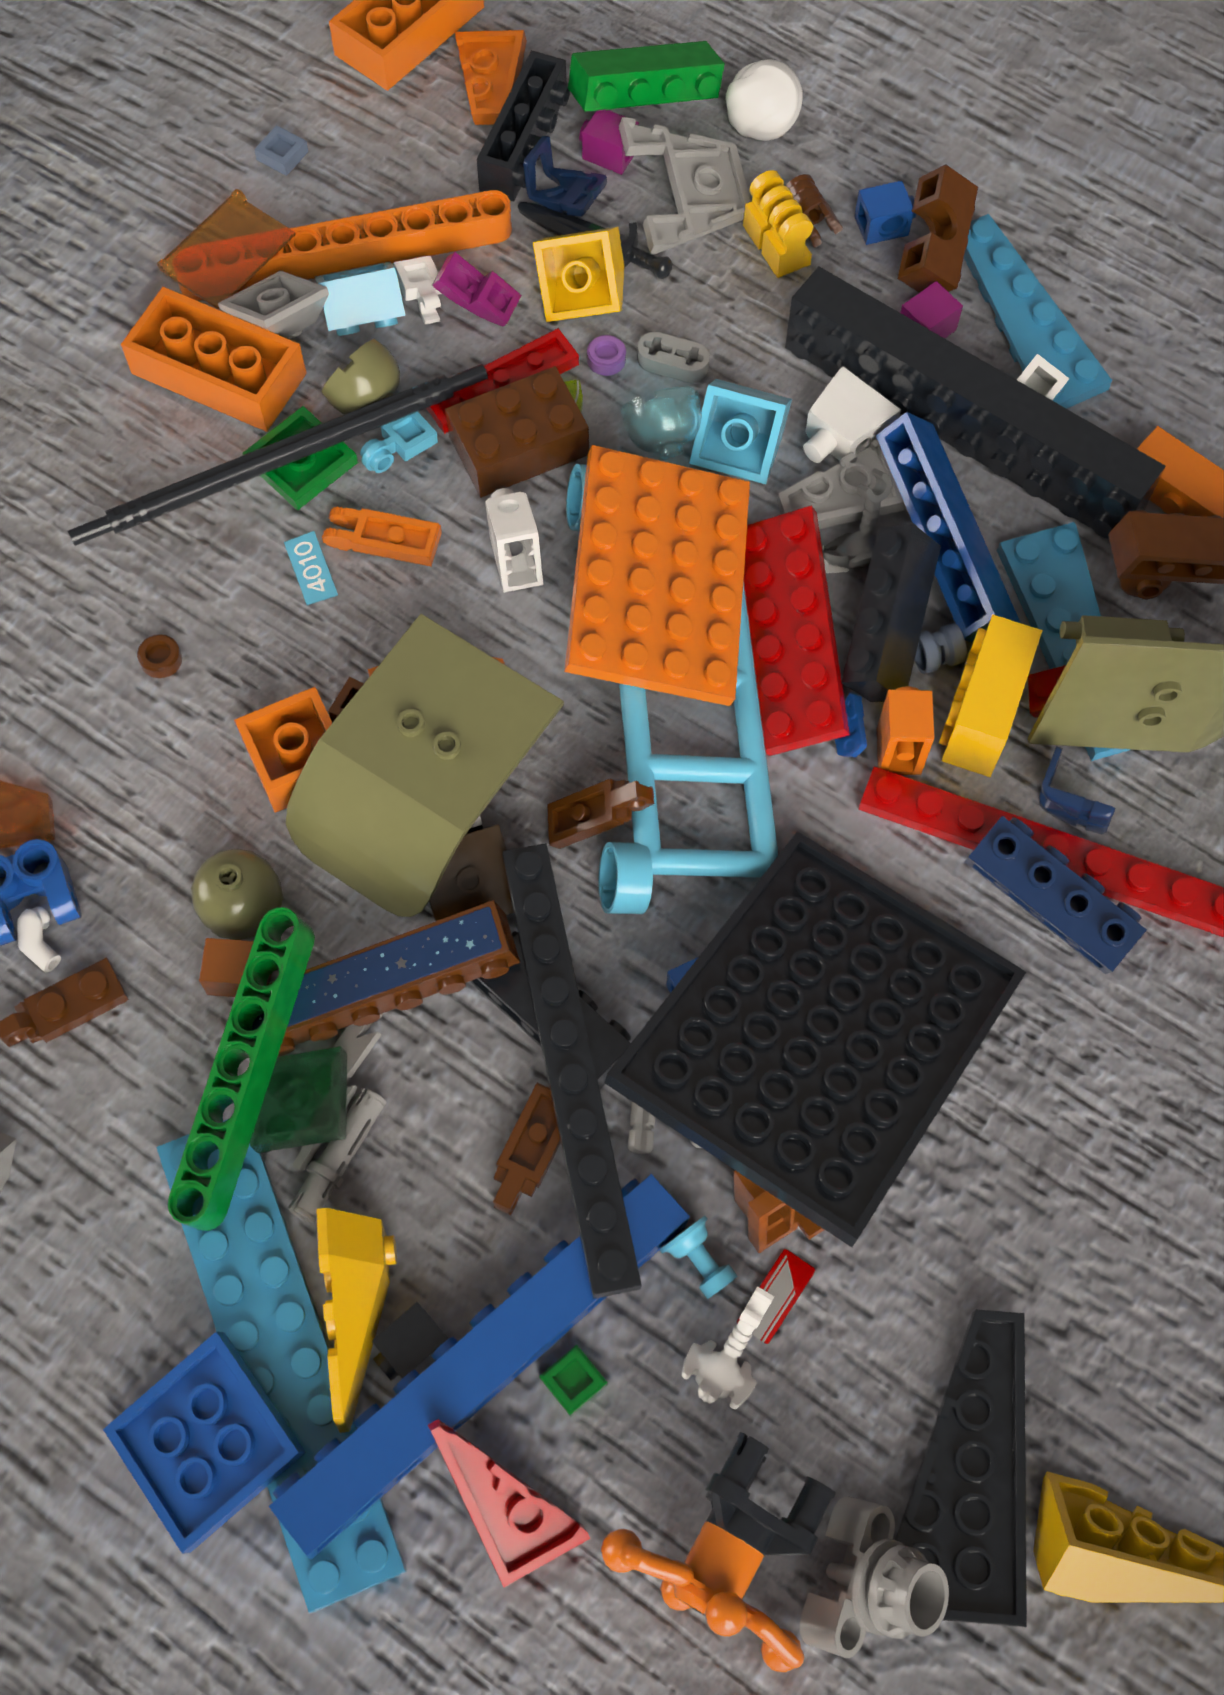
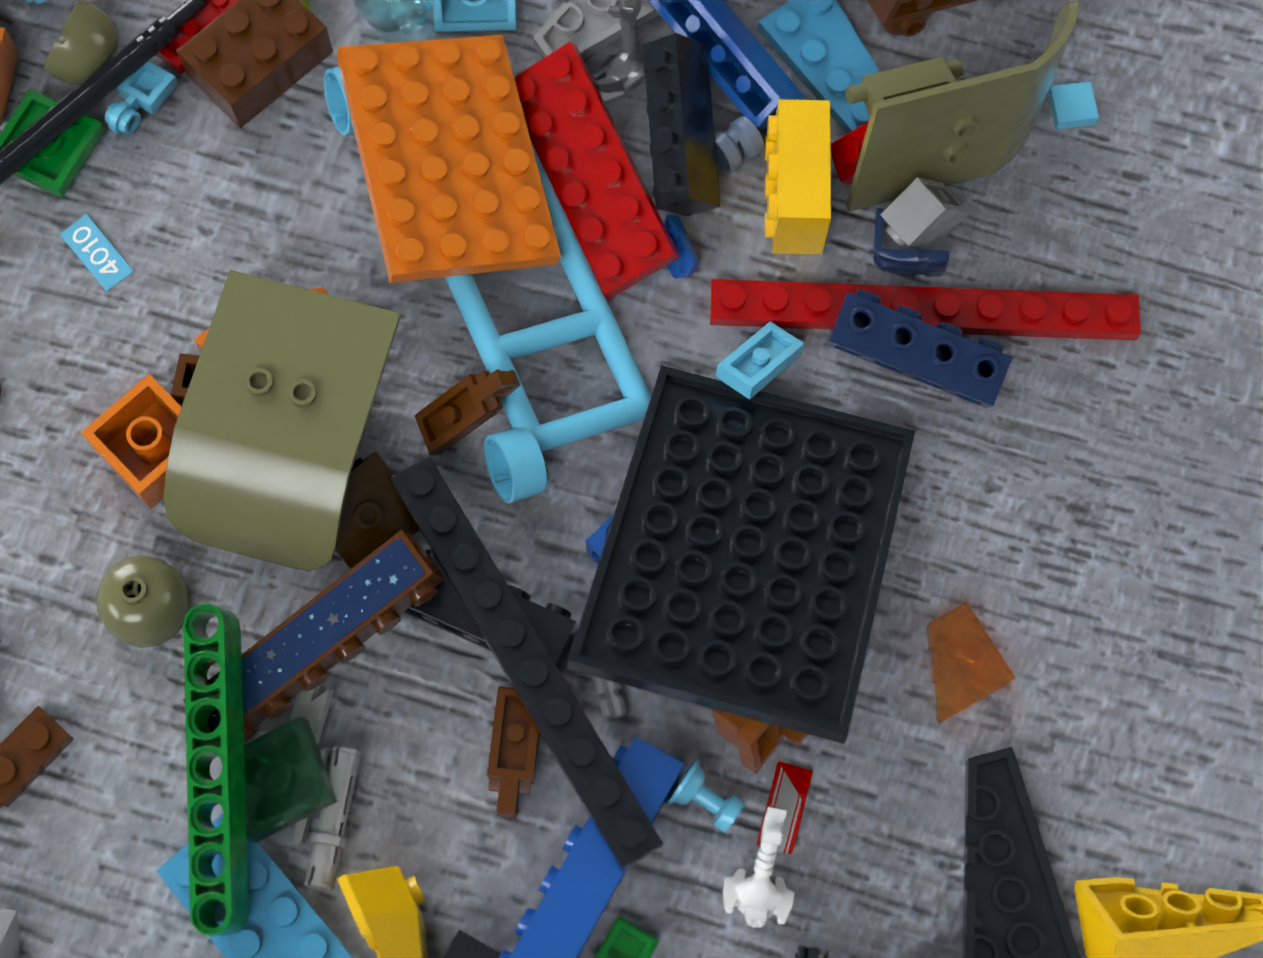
camera: 20 degrees left, 5 degrees up
dark orange brick [199,938,272,997] -> none
orange hinge [322,506,442,567] -> none
white torso [485,488,543,593] -> none
orange brick [876,686,935,776] -> none
none -> medium azure plate [715,321,804,400]
none -> light grey brick [880,177,970,249]
none -> clear orange wing [926,602,1016,725]

